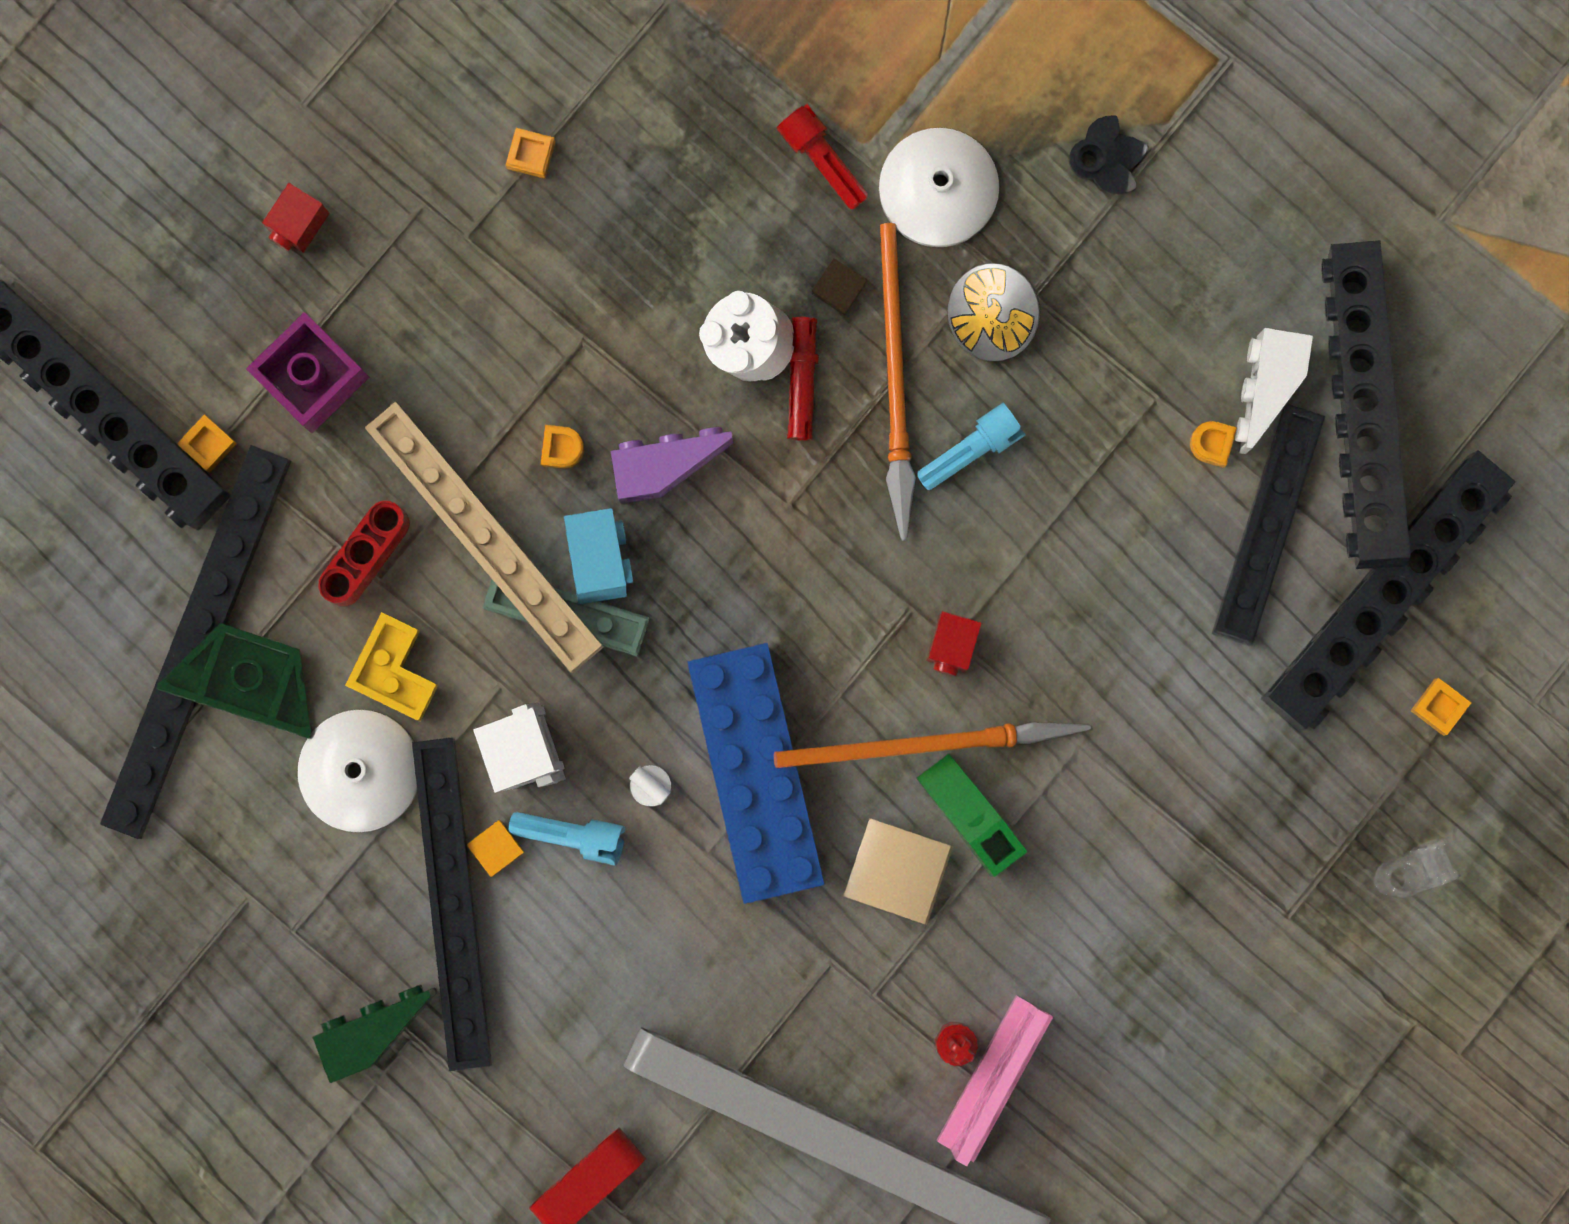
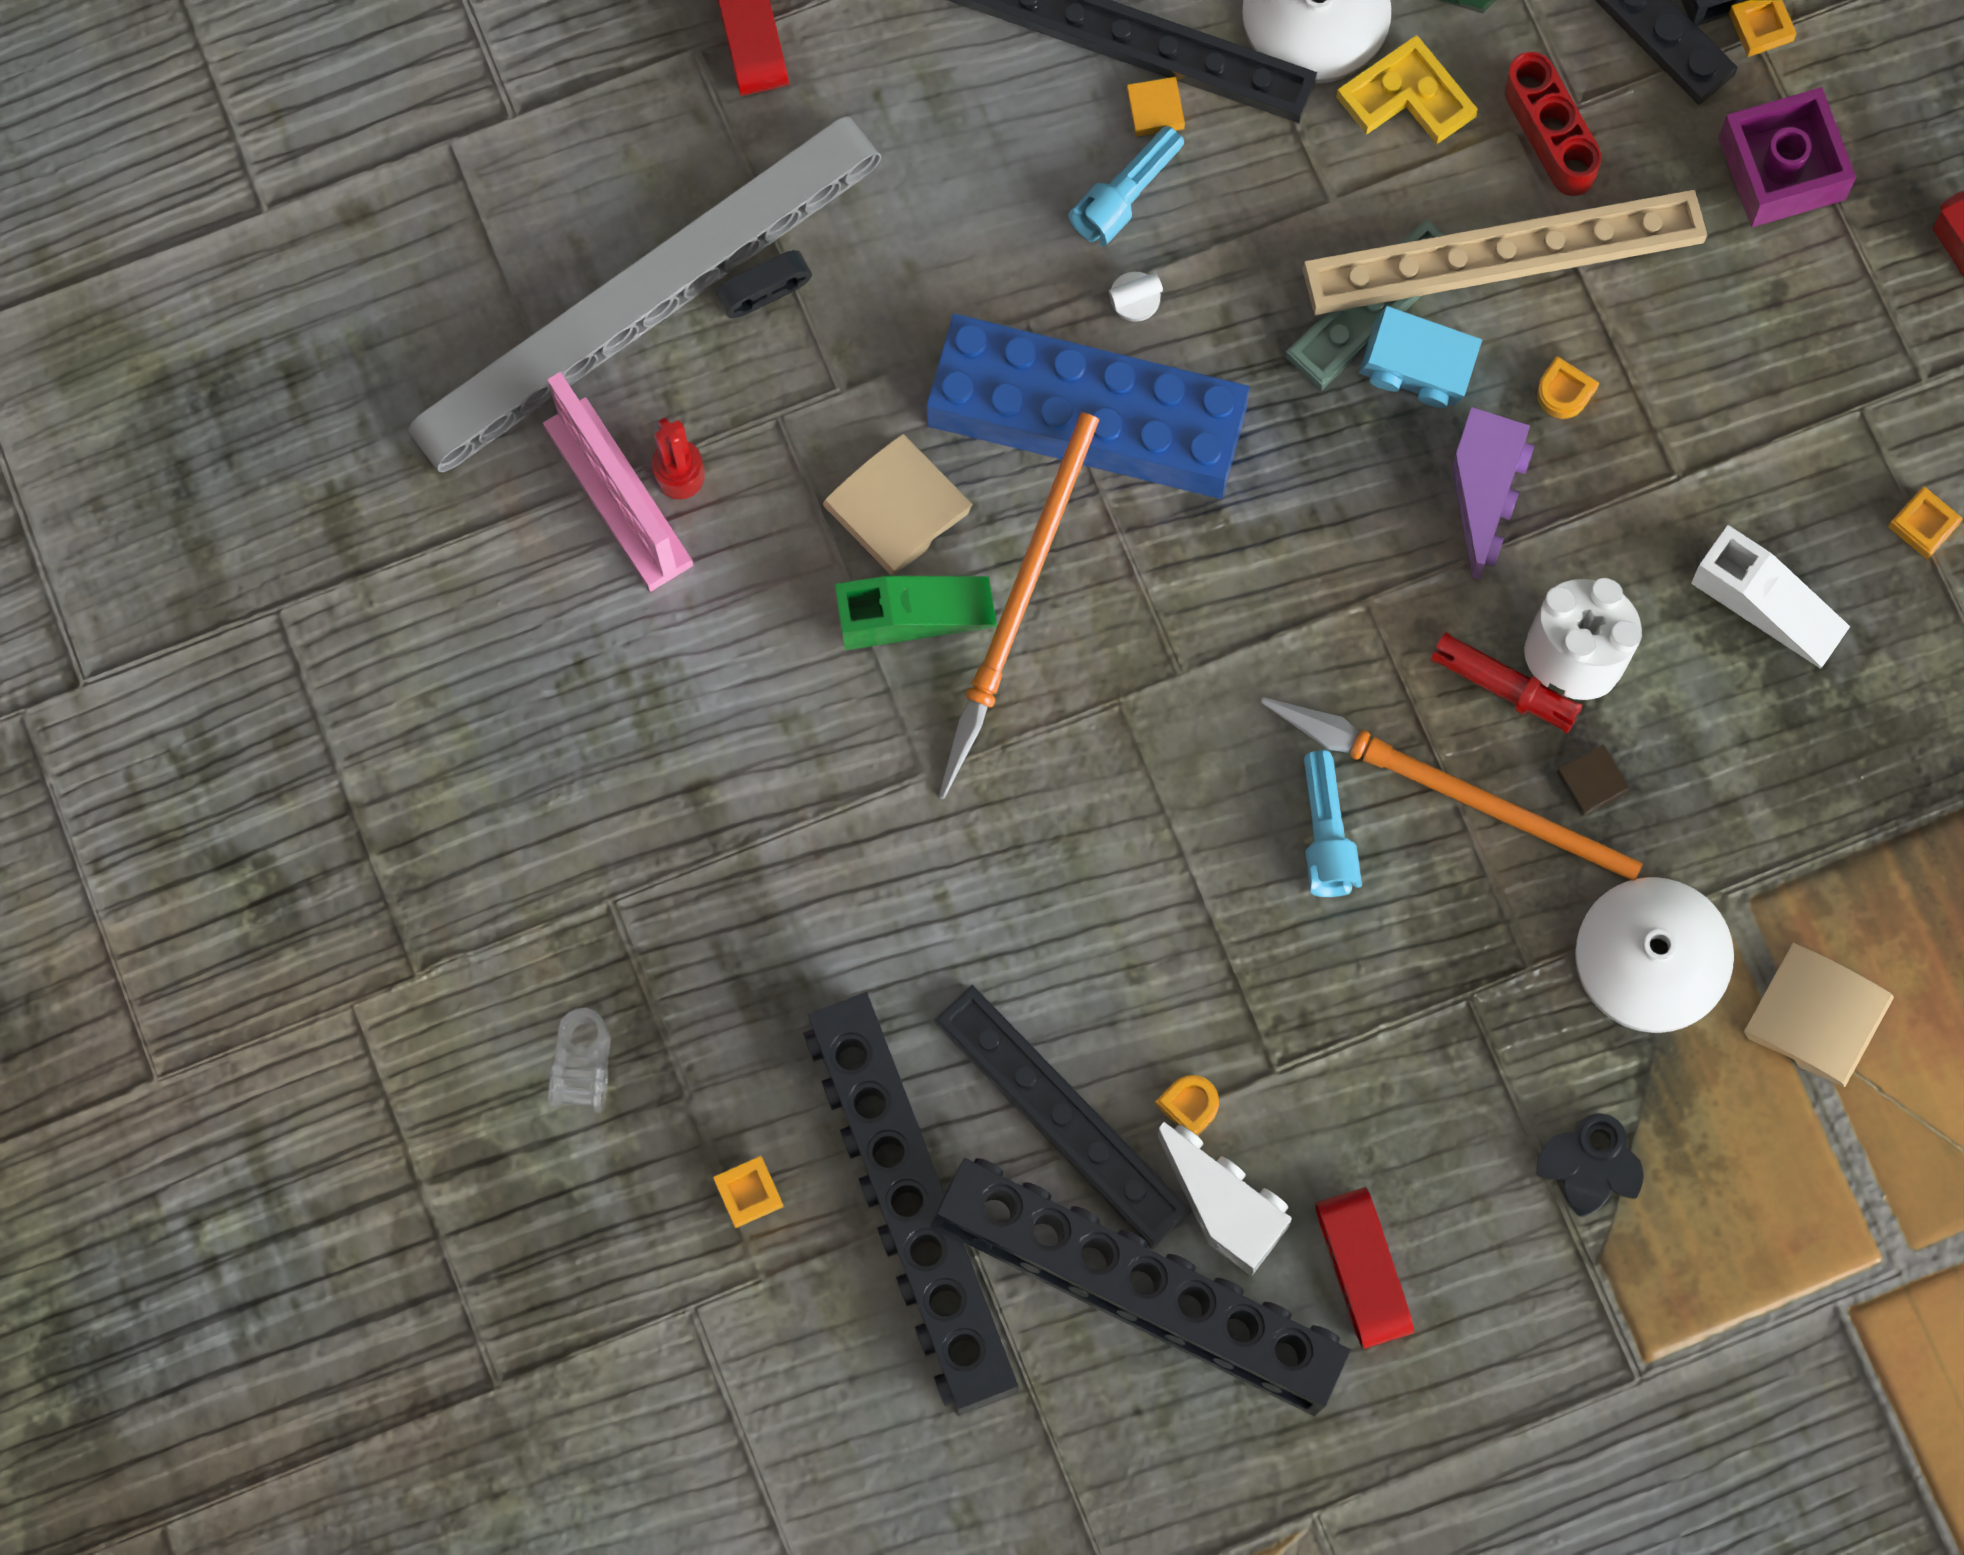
camera: 120 degrees right, 10 degrees down
white plate [474,703,566,792] -> none
red piece [776,103,868,209] -> none
red brick [926,611,982,677] -> none
shield [948,264,1040,361] -> none
none -> black beam [715,250,812,318]
none -> red beam [1315,1187,1414,1349]
none -> white slope [1691,525,1850,669]
none -> tan slope [1744,943,1894,1087]

